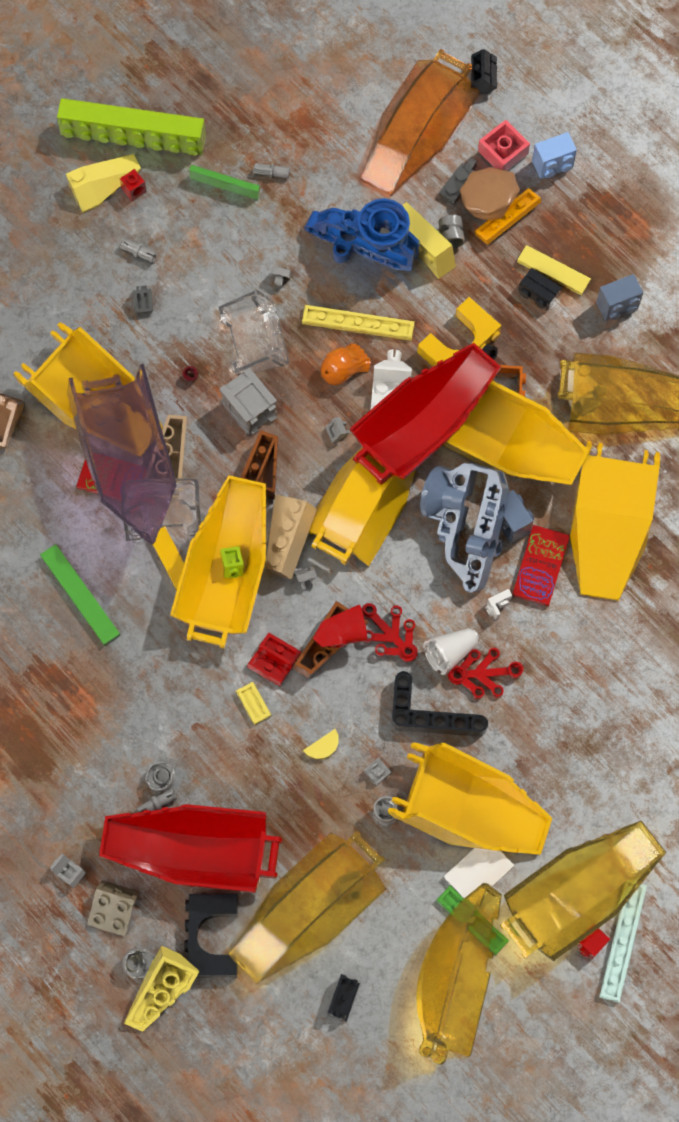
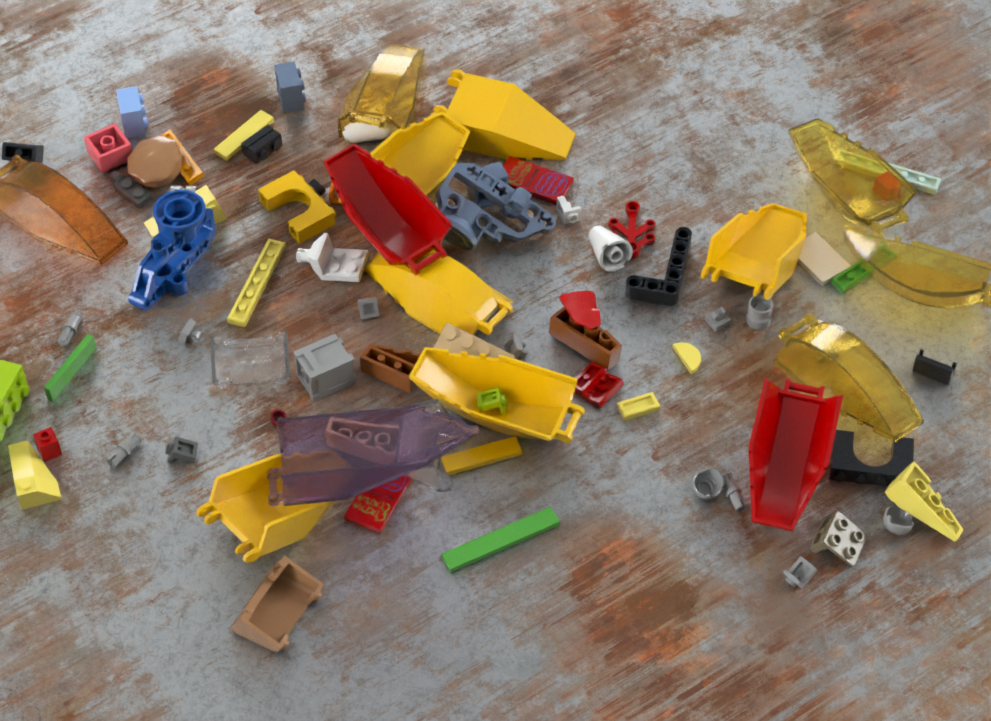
camera: 80 degrees left, 20 degrees down
orange piece [320,343,371,385] -> none
red plant [362,603,418,662] -> none

